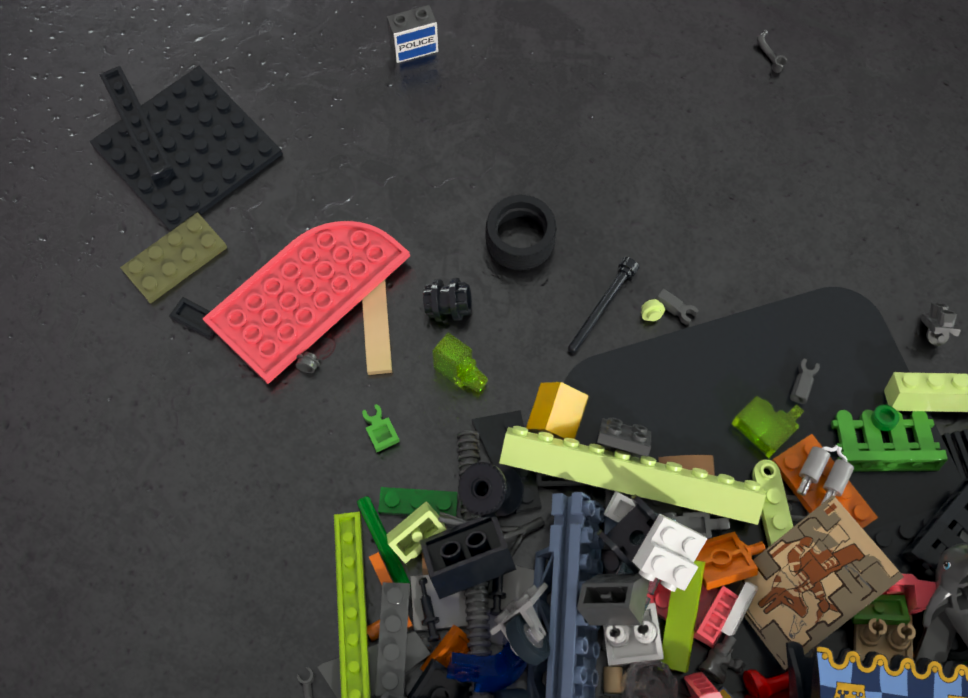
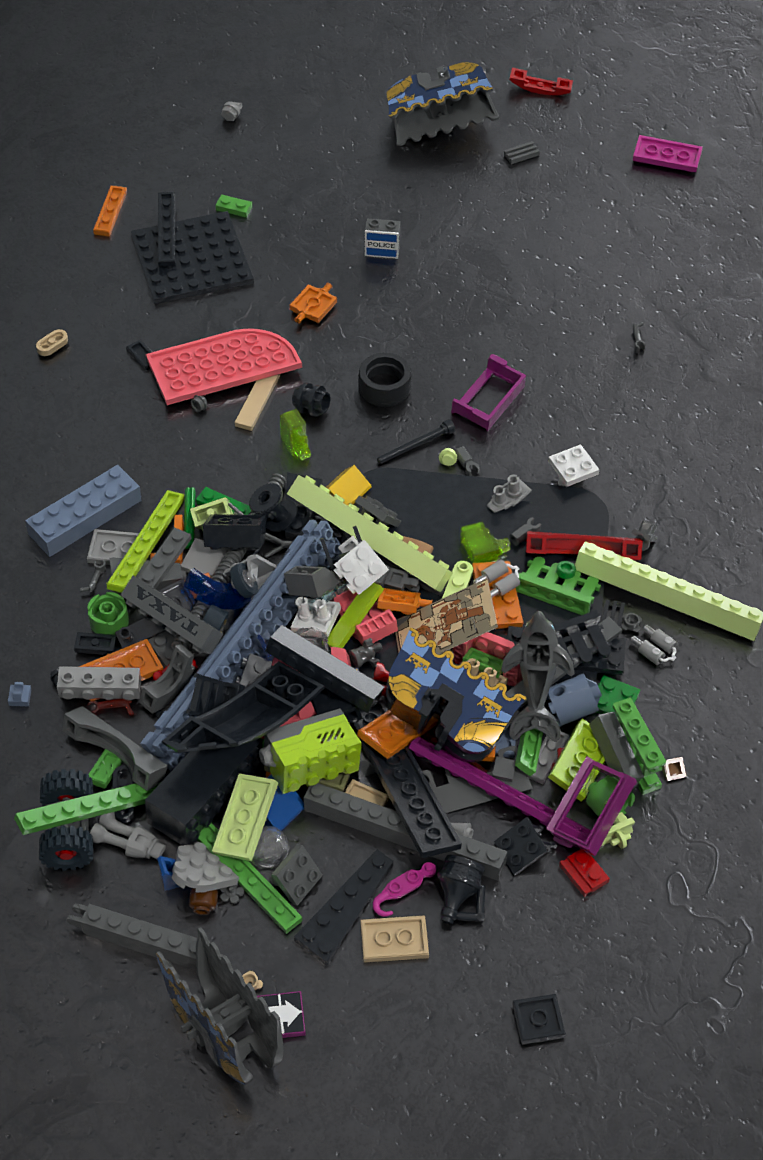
camera: 25 degrees right, 15 degrees down
olive plate [120,212,227,304] -> none
bright green plate [362,404,400,452] -> none
black piece [419,577,441,642] -> none
white tile [721,582,758,636] -> none
none -> sand blue brick [25,465,142,557]
none -> tan plate [36,329,68,356]
none -> light grey tile [87,529,139,565]
none -> orange tile [93,186,127,237]
none -> bright green plate [215,195,252,218]
none -> orange plate [290,283,337,324]
none -> magenta piece [451,354,526,431]
none -> light grey connector [487,475,532,513]
none -> red arch [526,531,643,560]
none -> white plate [548,445,599,487]

